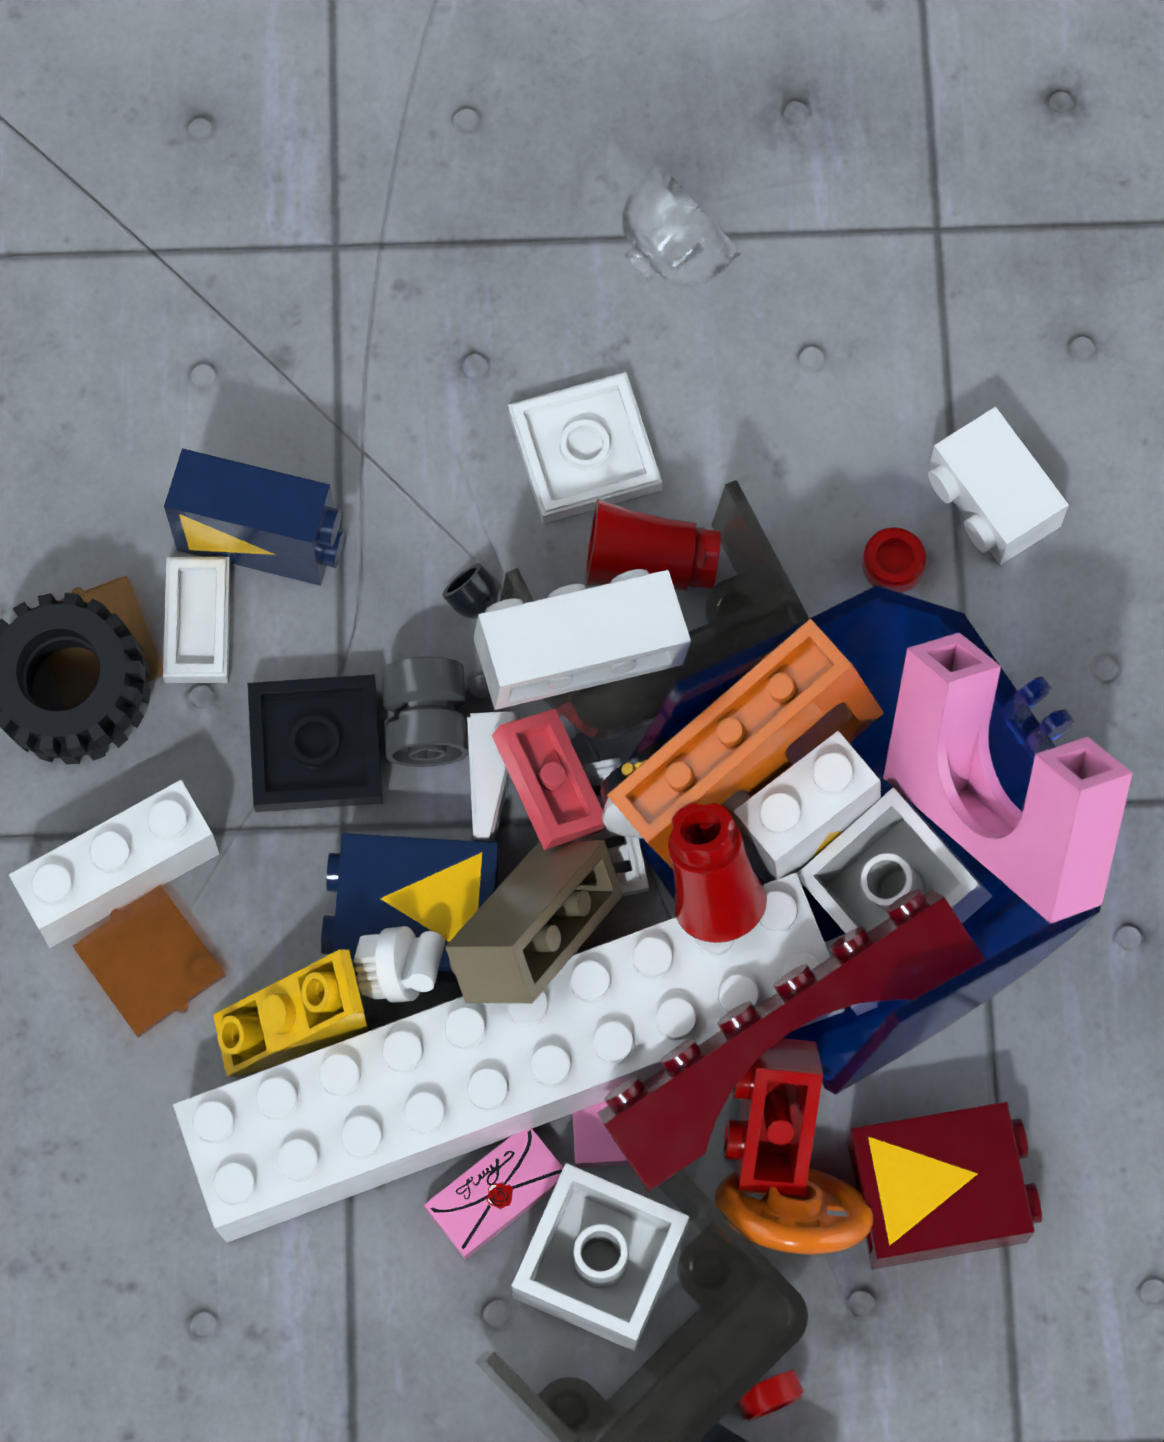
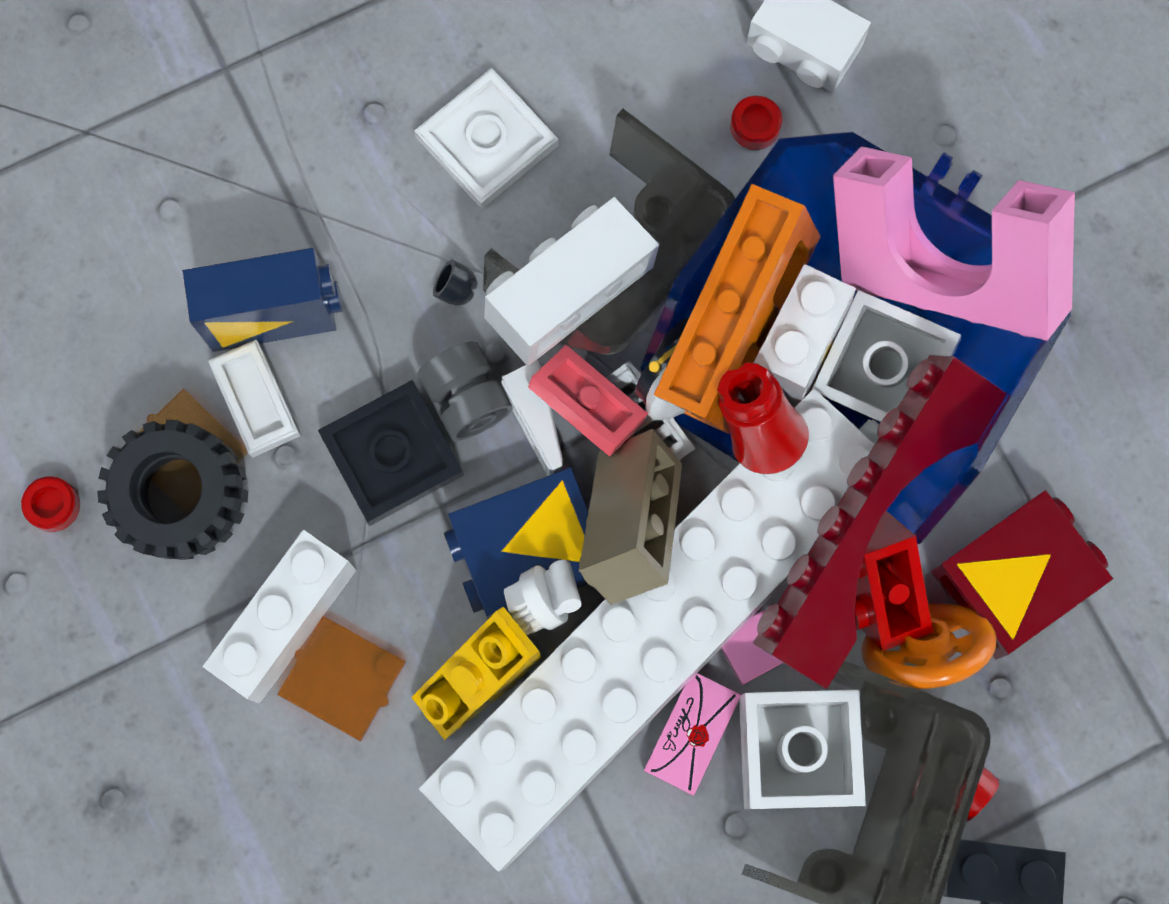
camera: 25 degrees left, 5 degrees up
red plant [585,499,721,591] -> none

